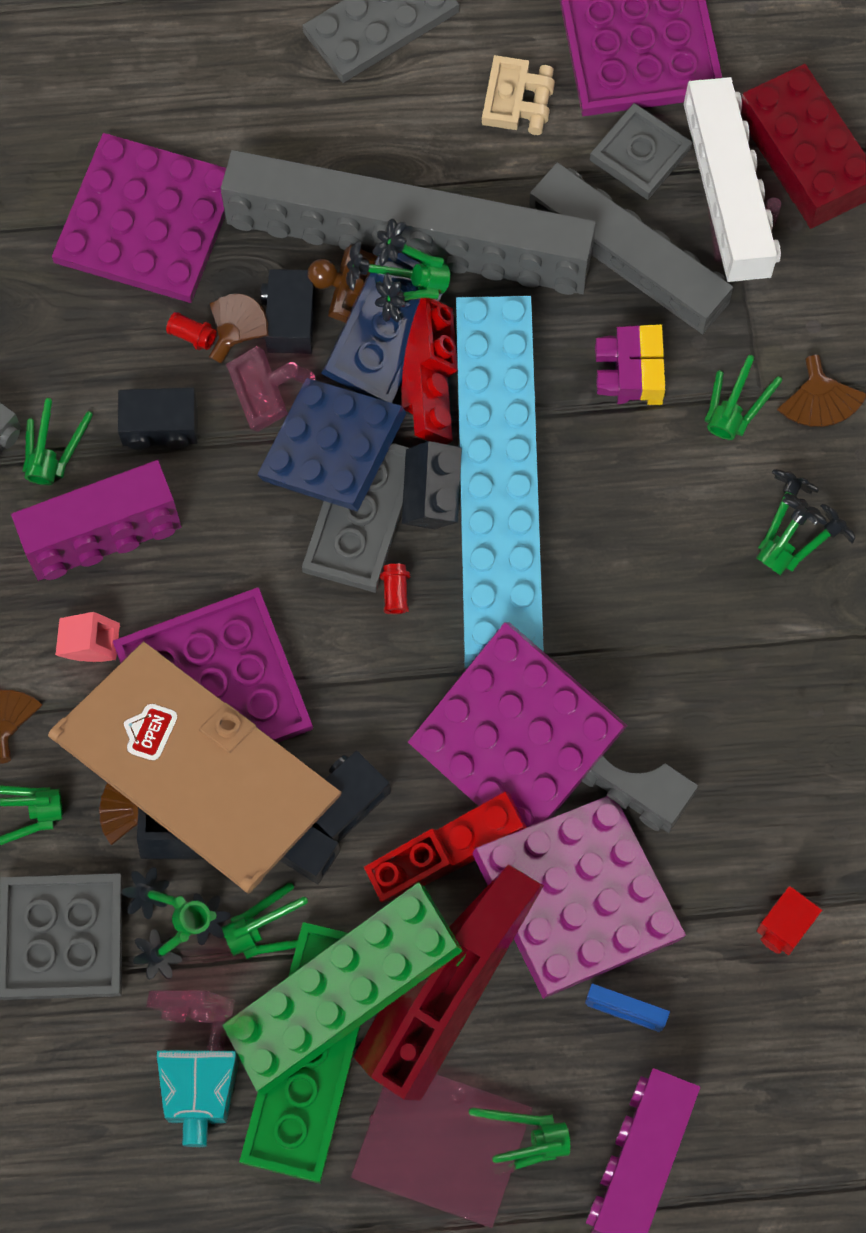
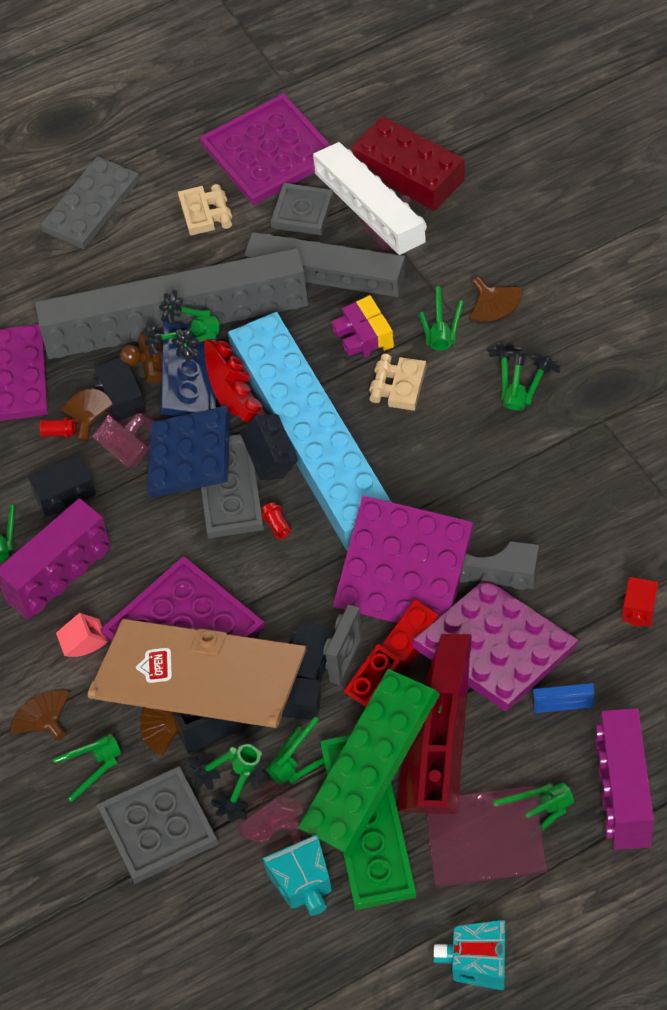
camera: 20 degrees left, 15 degrees down
none -> dark grey plate [323,604,363,686]
none -> tan plate [369,354,426,411]

